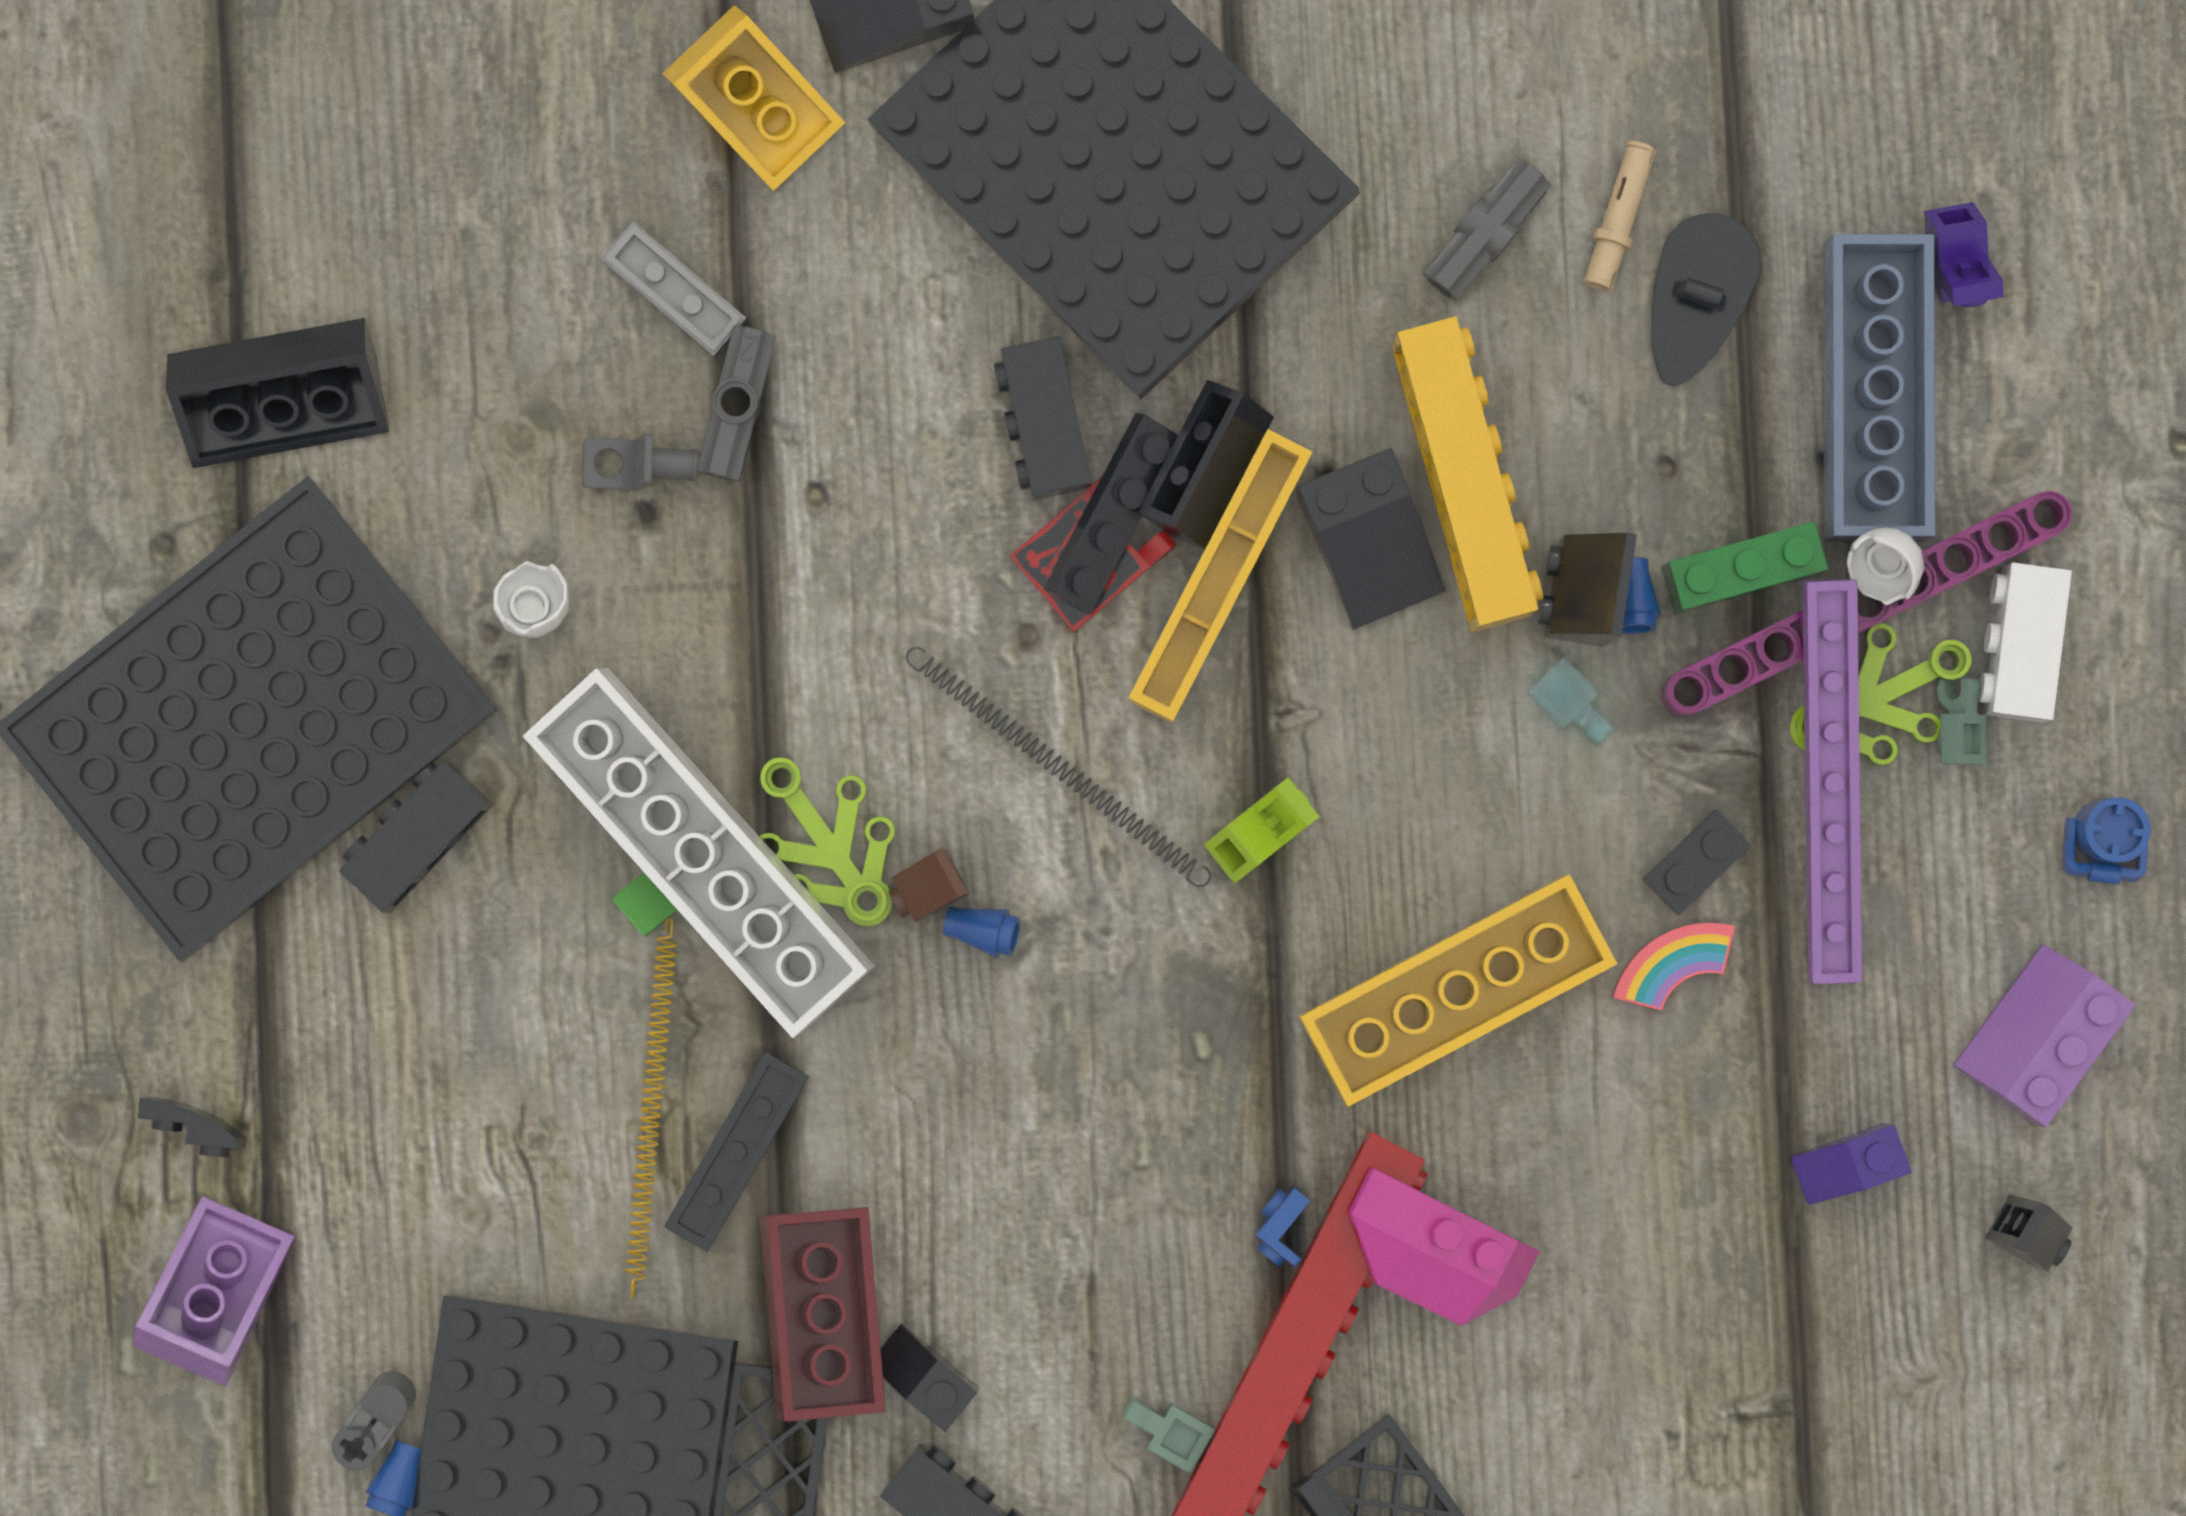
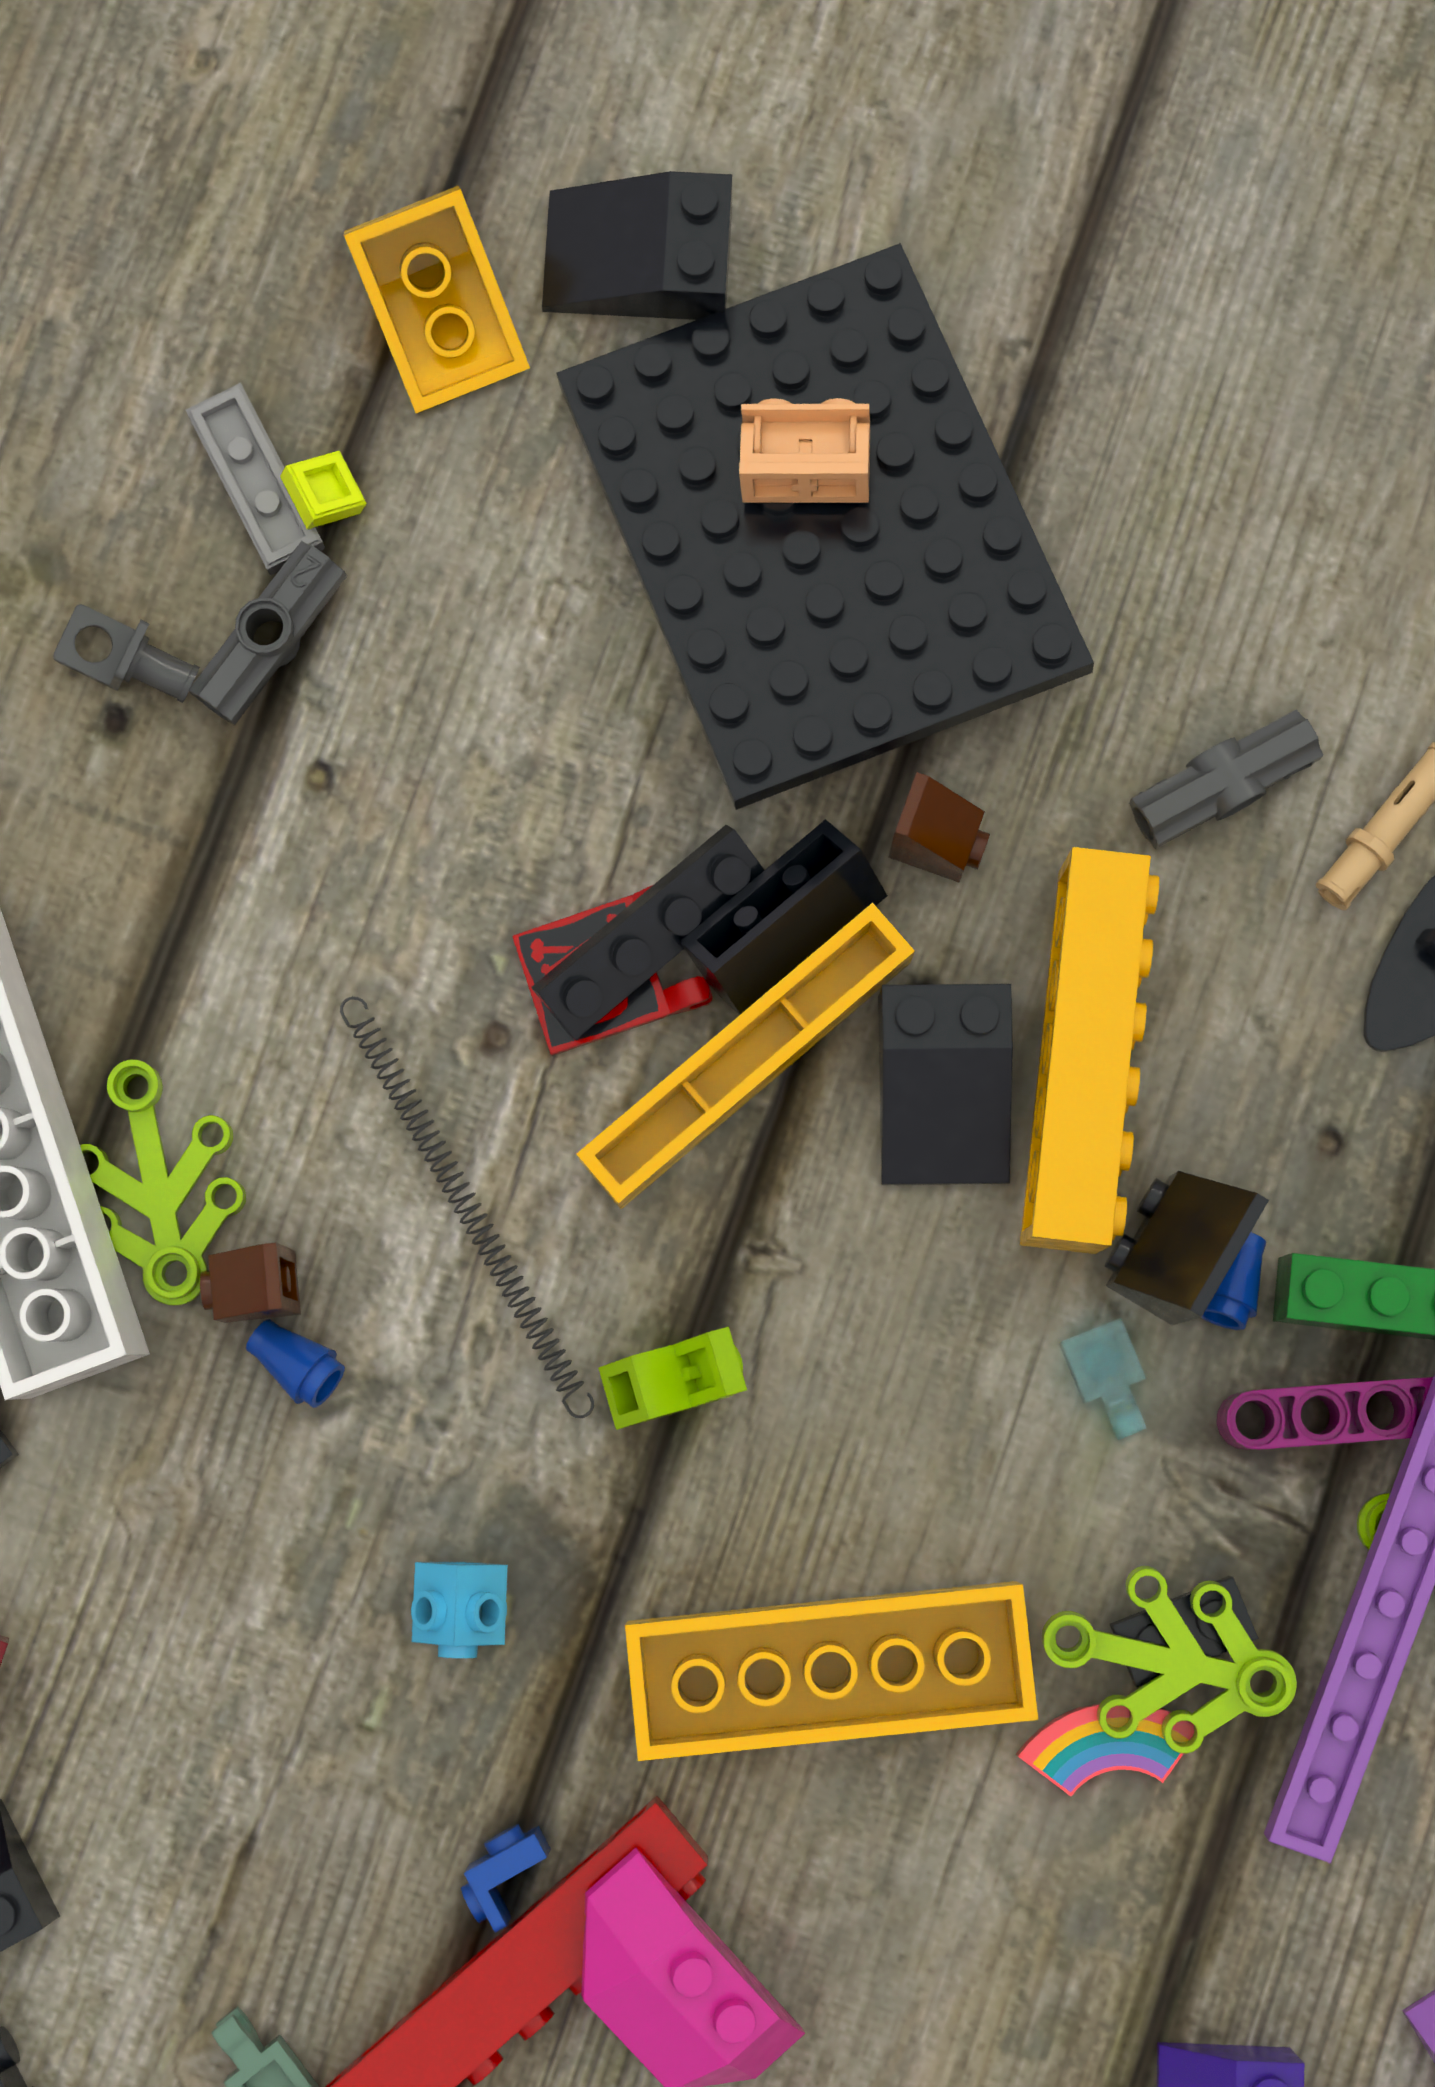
camera: 25 degrees right, 5 degrees down
black brick [994,336,1092,500] -> none
none -> neon yellow tile [280,450,367,530]
none -> medium azure brick [411,1562,508,1658]
none -> light nougat hinge [739,398,870,503]
none -> reddish brown slope [888,772,990,882]
none -> lime plant [1042,1566,1297,1754]

